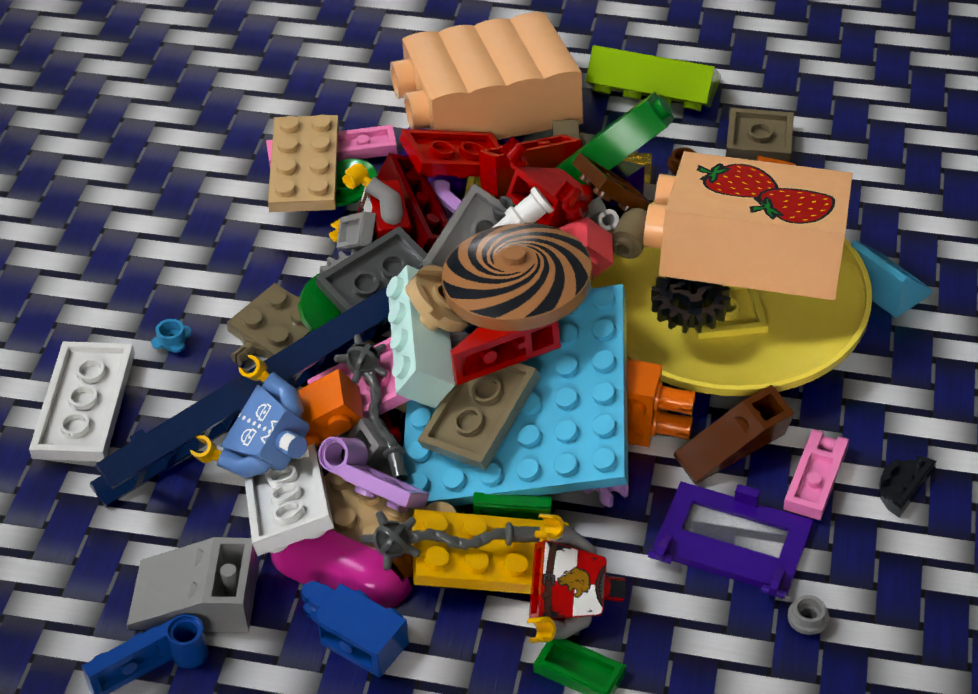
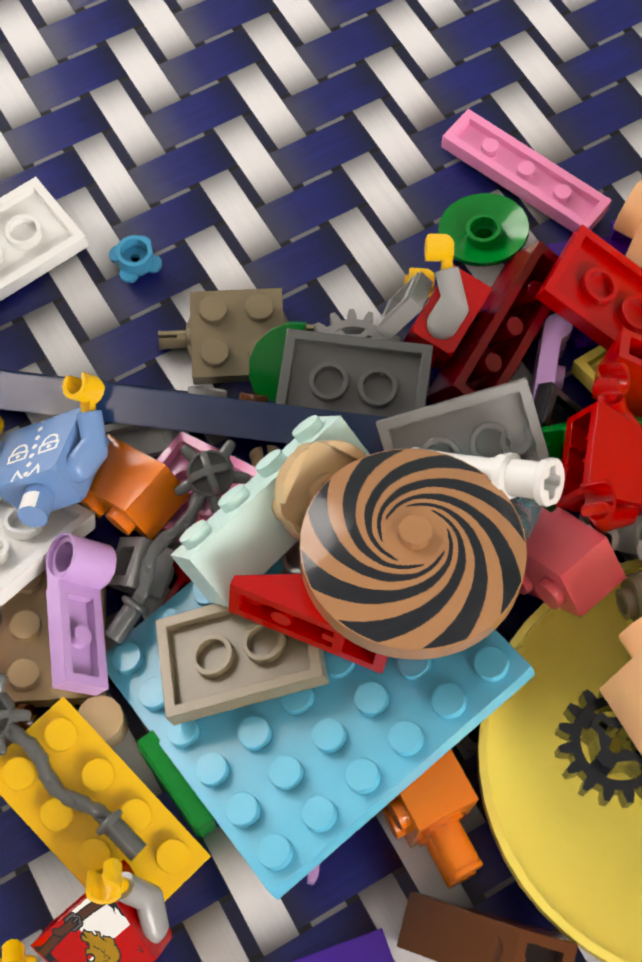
camera: 45 degrees right, 20 degrees up
tan plate [268,115,339,212] -> none

